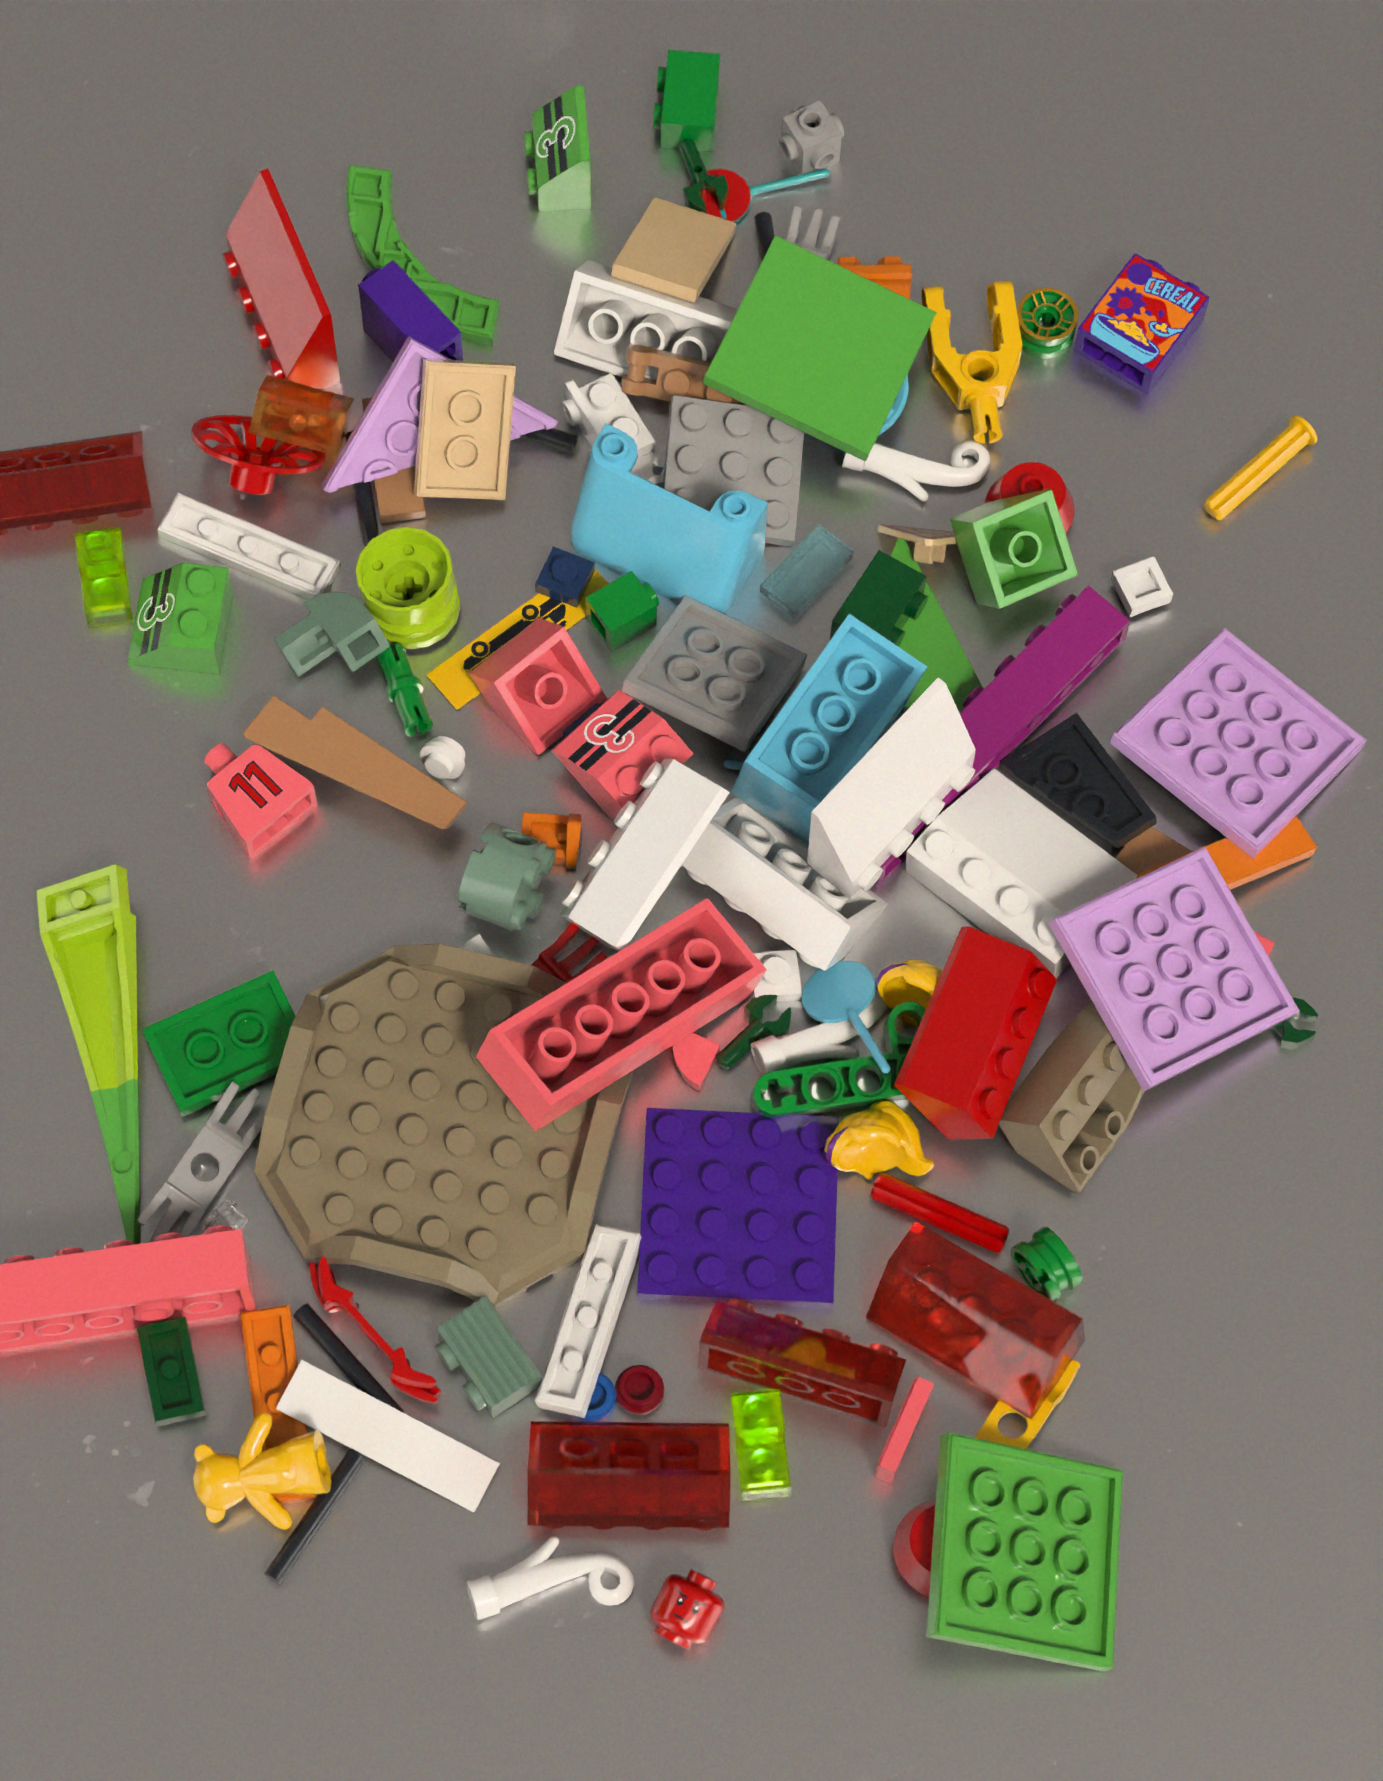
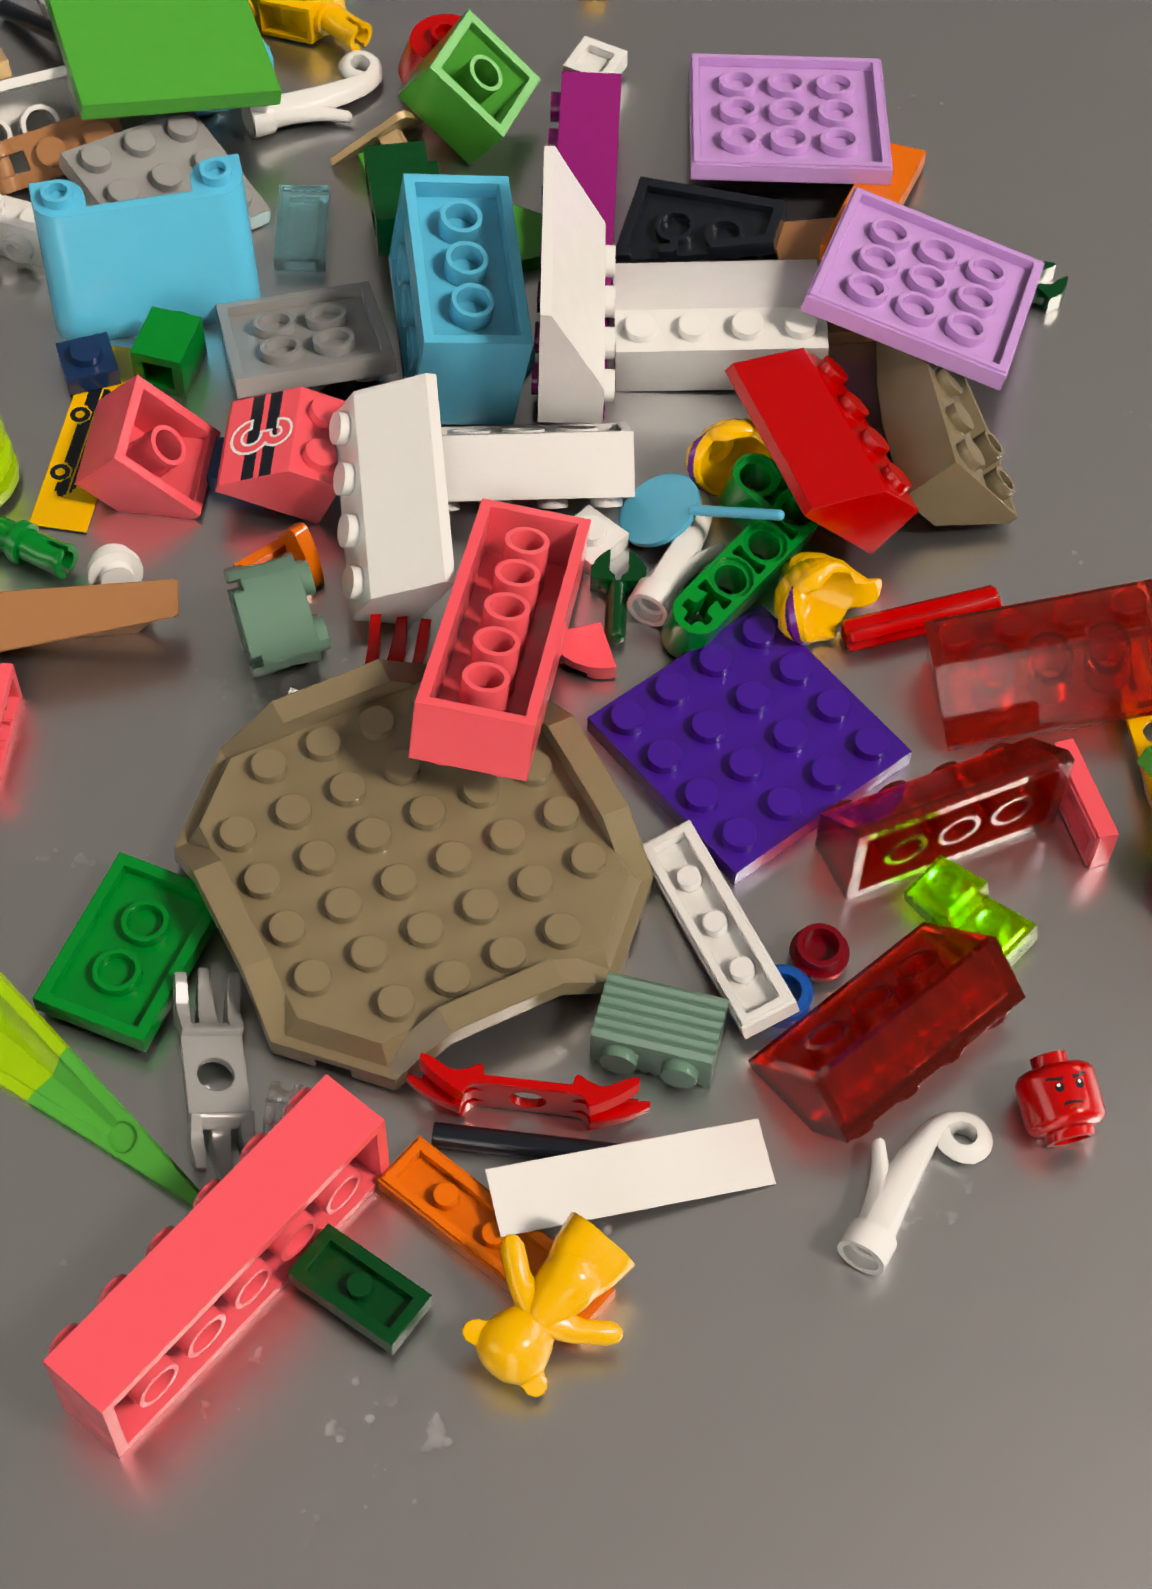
camera: 40 degrees left, 10 degrees down
black bar [264,1448,366,1585] -> none
green wheel [1010,1227,1083,1305] -> none

